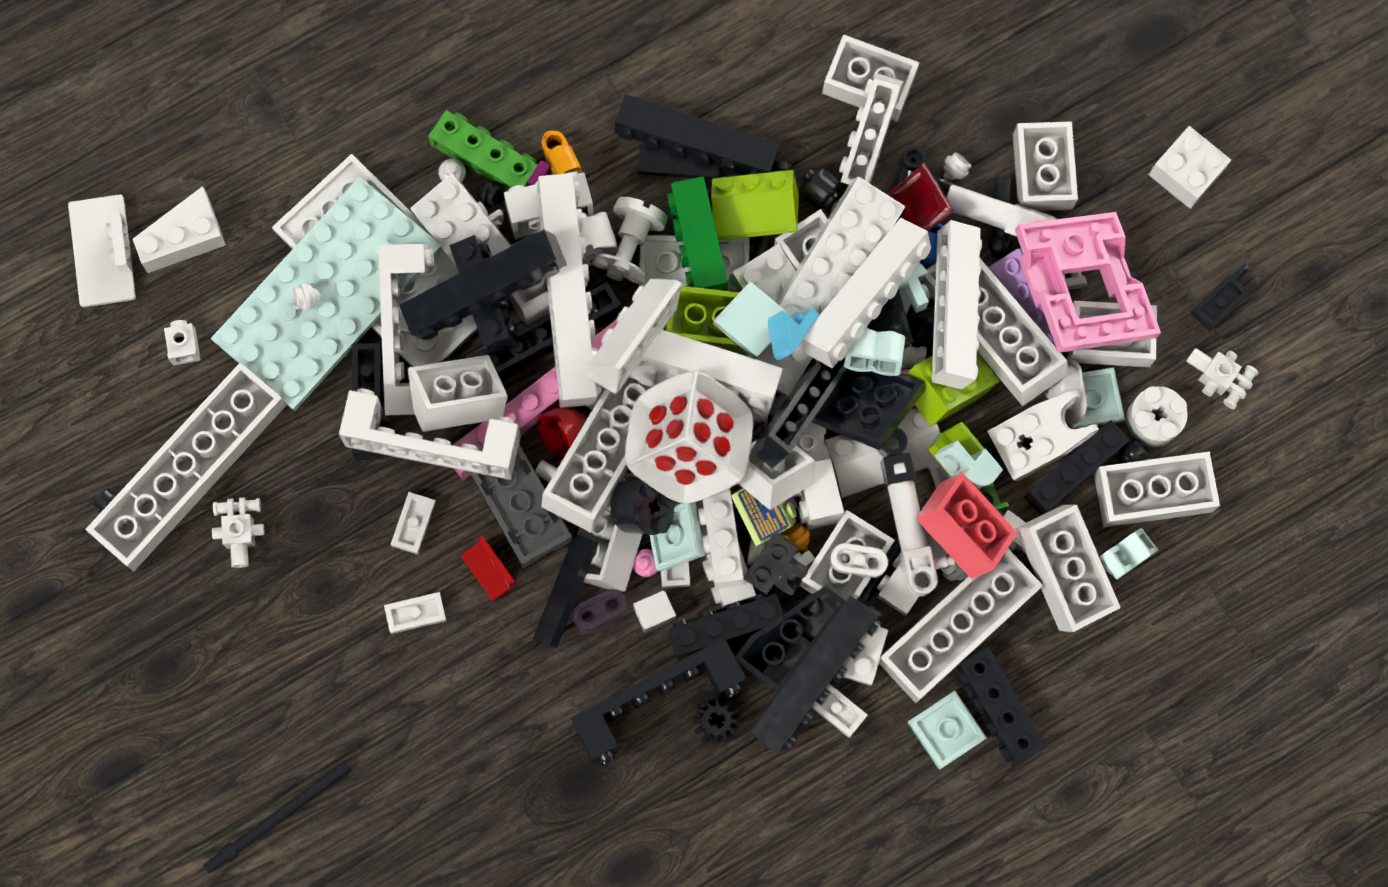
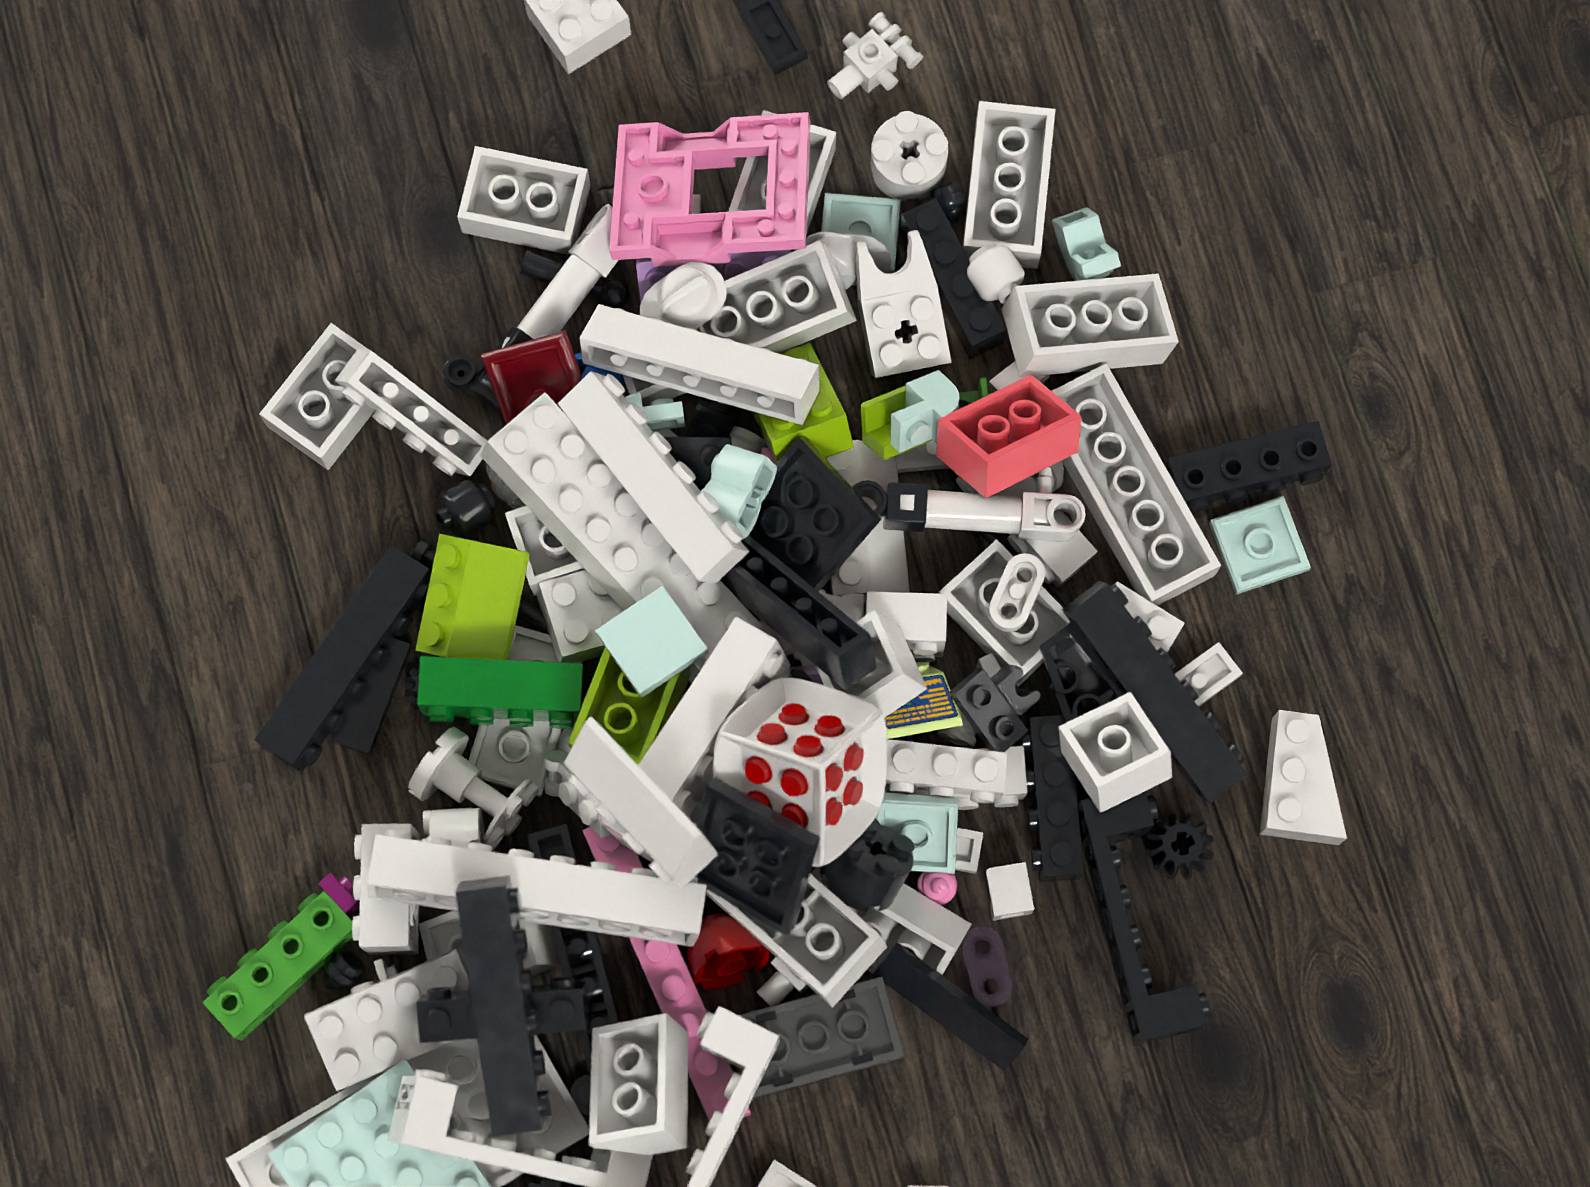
camera: 70 degrees left, 0 degrees up
white plate [439,159,466,183] -> none
red panel [460,536,516,602] -> none
light orange piece [542,131,582,175] -> none
medium azure slope [768,307,819,361] -> none
light orange plate [782,523,810,552] -> none
white plate [944,152,971,180] -> none
none -> white piece [640,262,726,330]
none -> black plate [695,777,820,936]
none -> white head [967,243,1025,303]
none -> white brick [1059,692,1172,813]
none -> white wedge [1260,710,1347,845]

